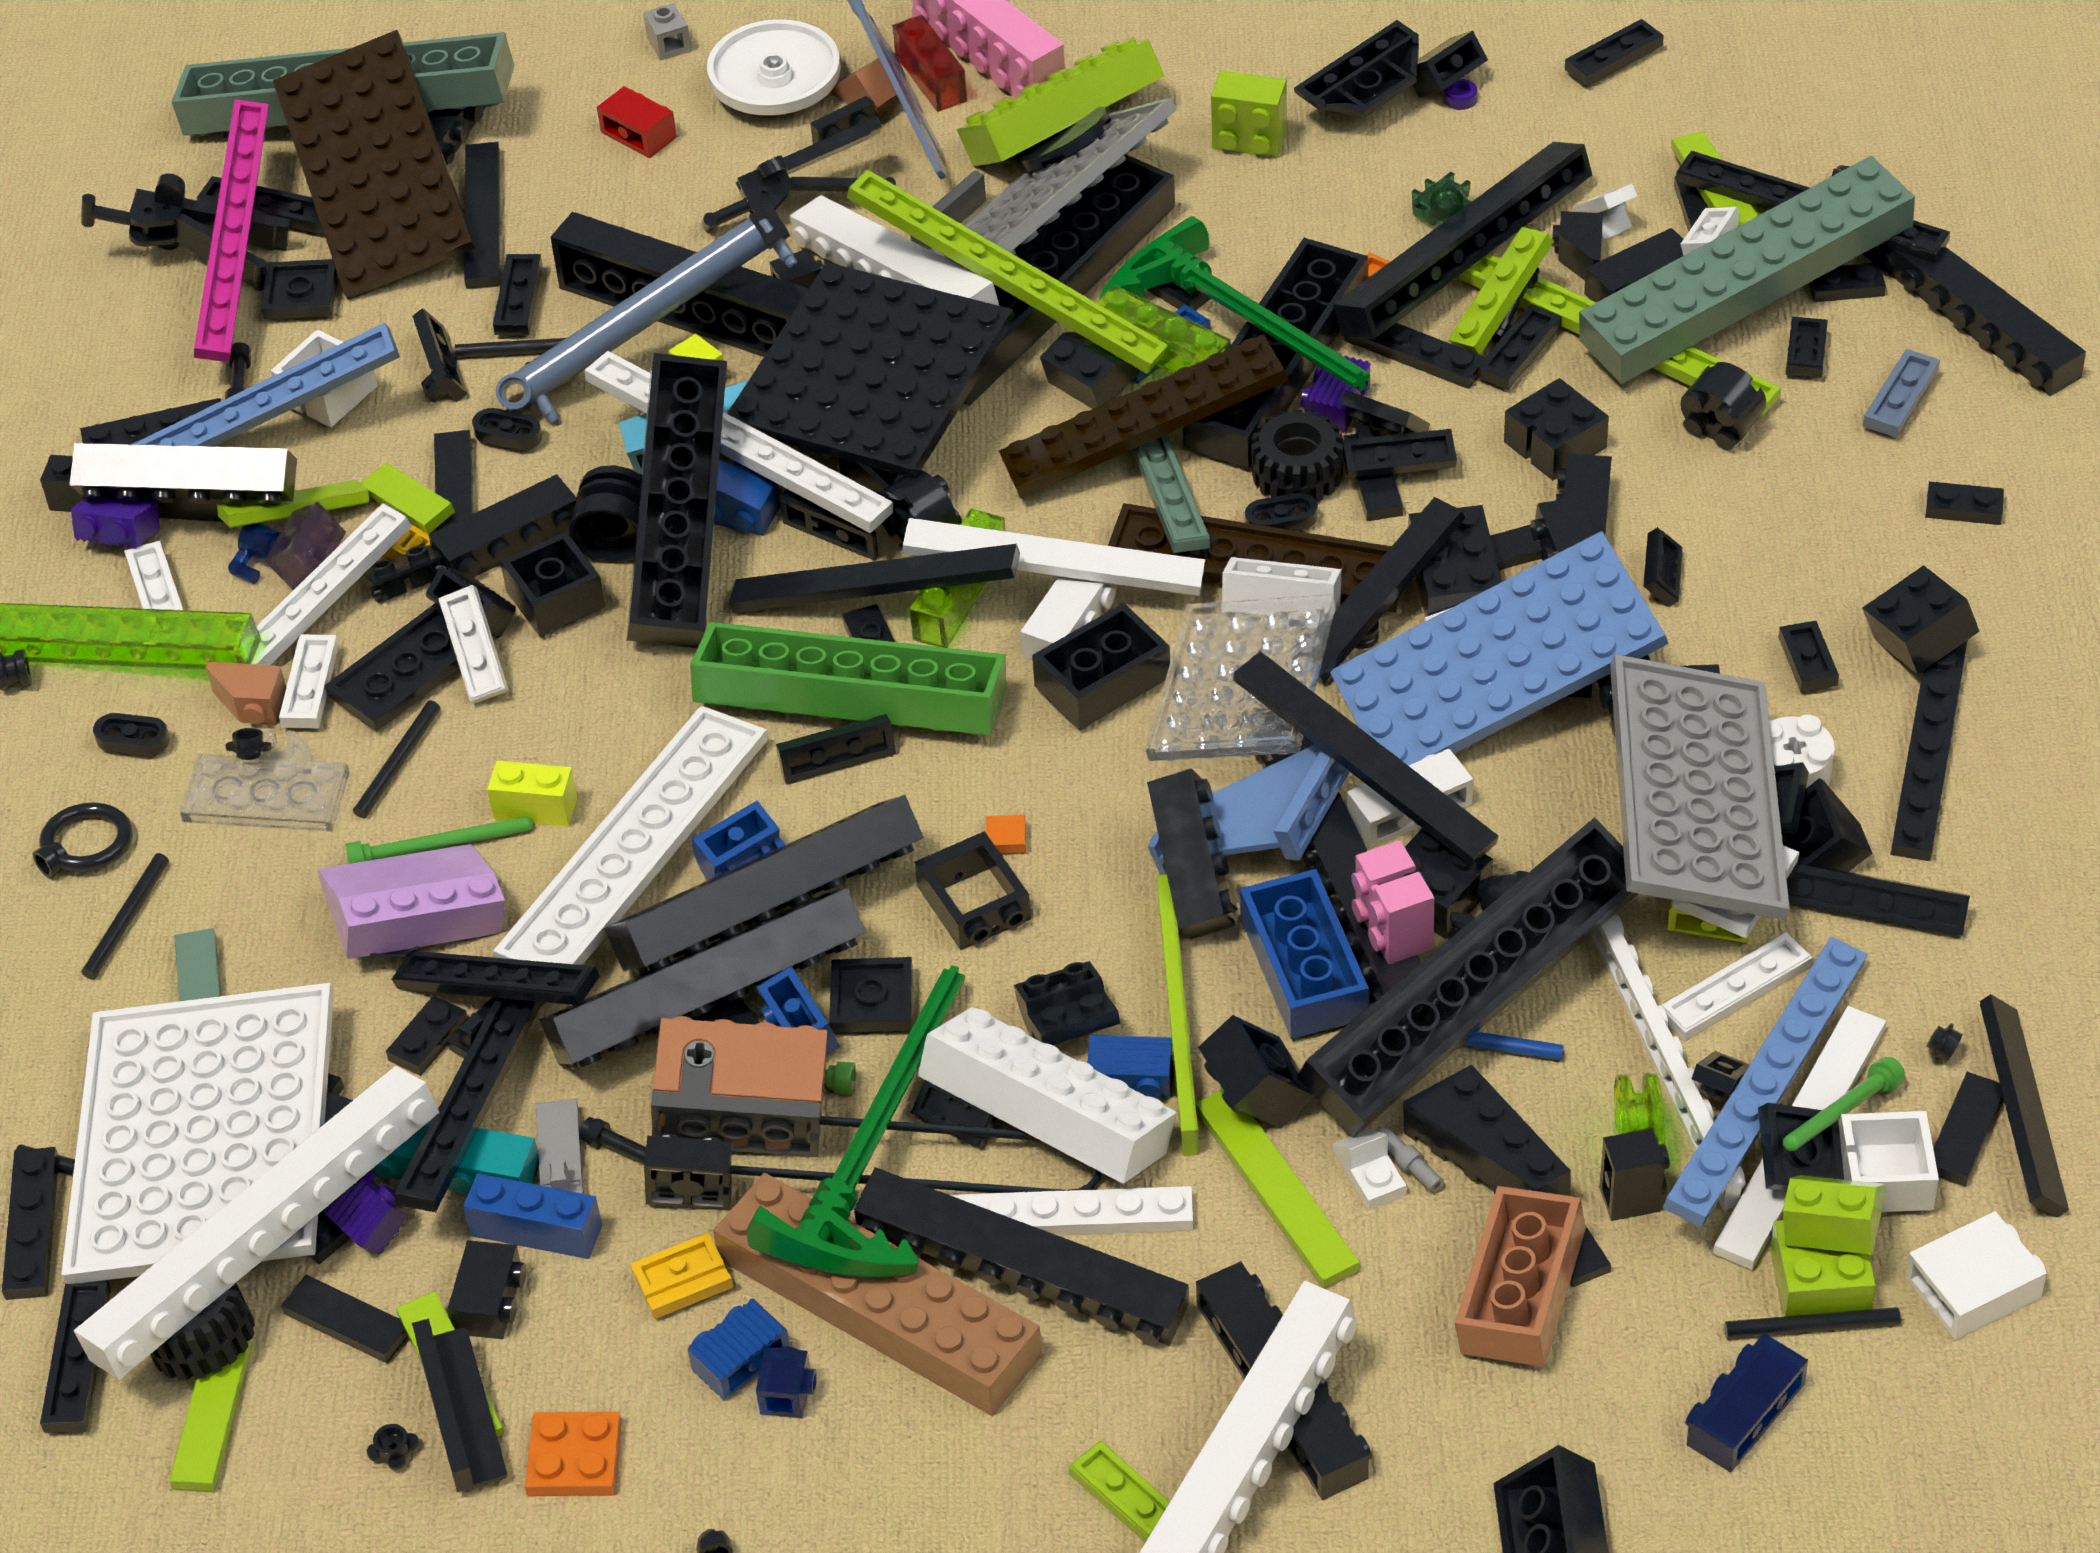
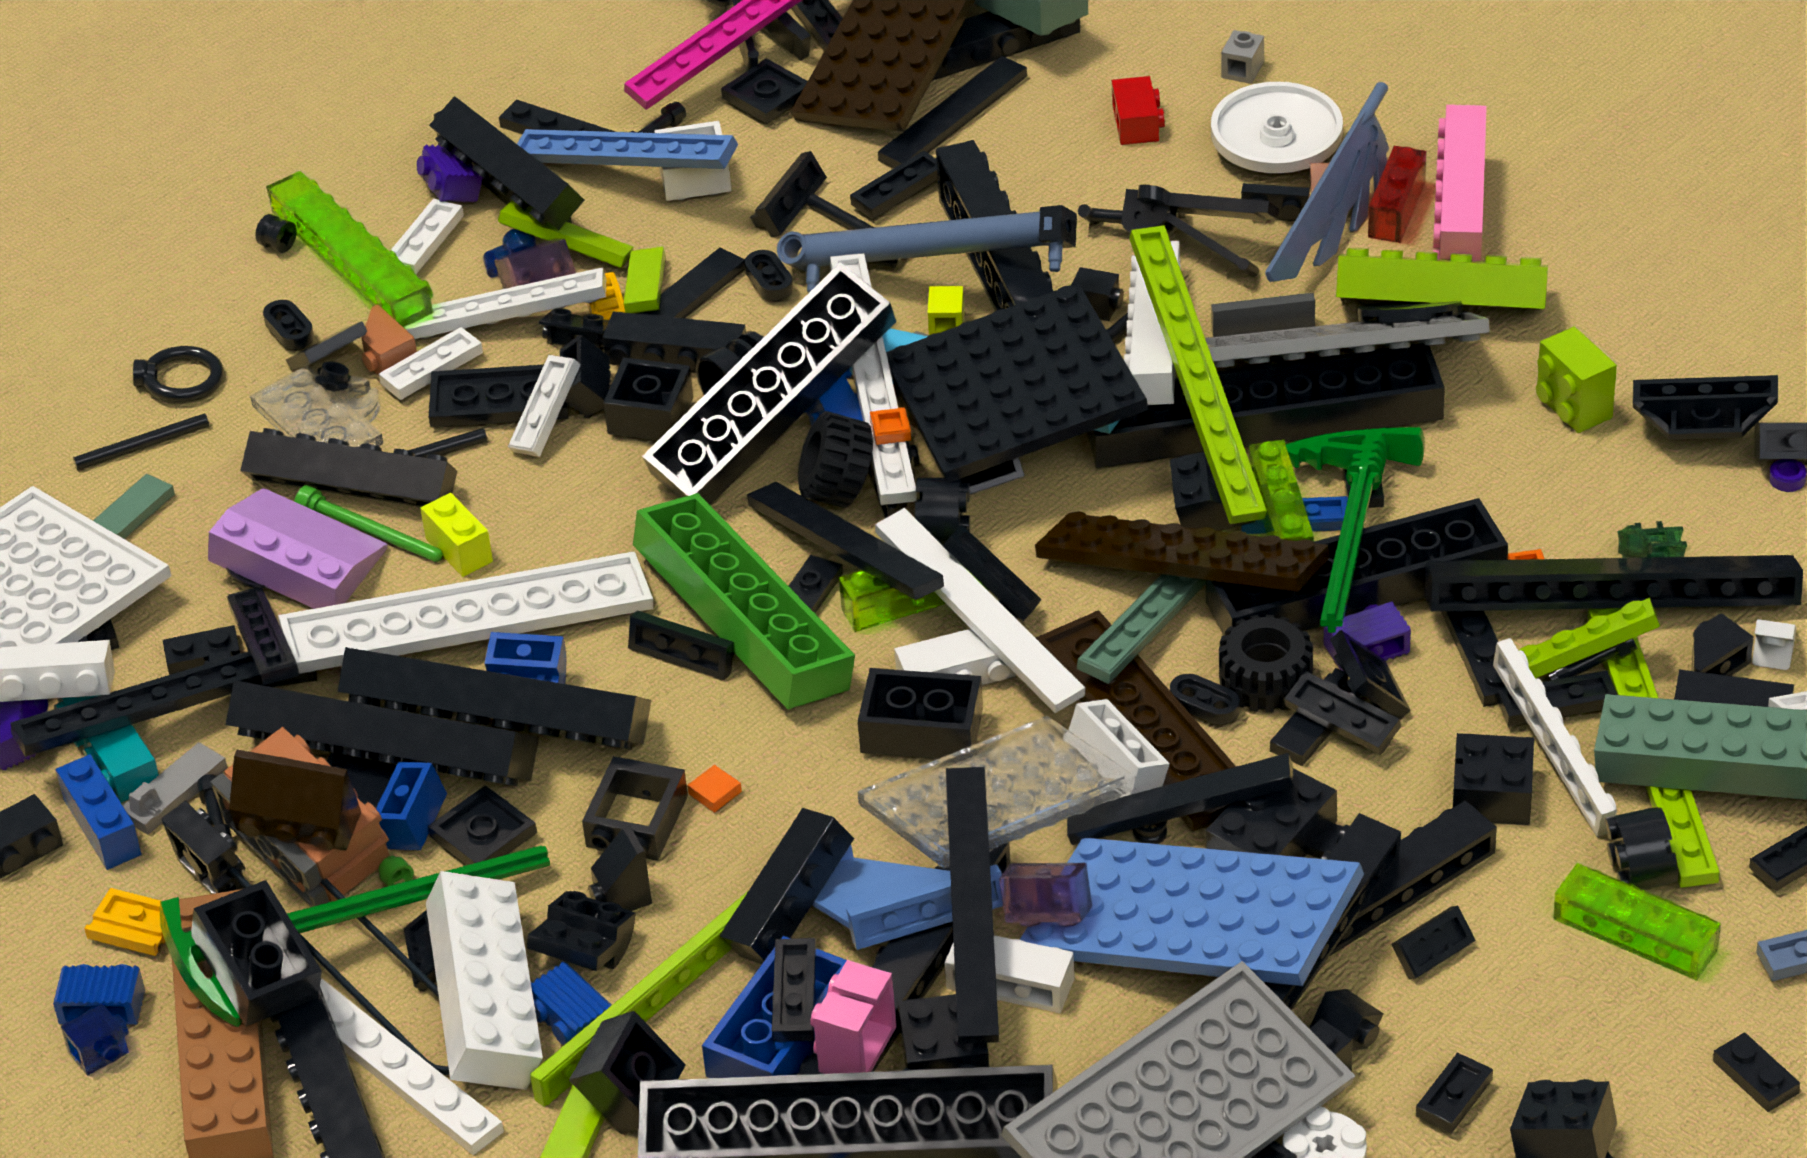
camera: 45 degrees right, 5 degrees down
none -> black brick [191,880,322,1027]
none -> dark brown slope [229,749,361,851]
none -> black brick [240,428,457,507]
none -> black tile [286,321,368,371]
none -> black slope [588,826,652,911]
none -> black plate [772,938,816,1042]
none -> black tyre [798,411,873,508]
none -> orange tile [870,407,911,445]
none -> black hinge [943,524,1042,621]
none -> clear purple brick [999,863,1092,927]
none -> black brick [1310,989,1384,1051]
none -> white plate [1493,638,1617,837]
none -> clear neon green brick [1553,863,1721,981]

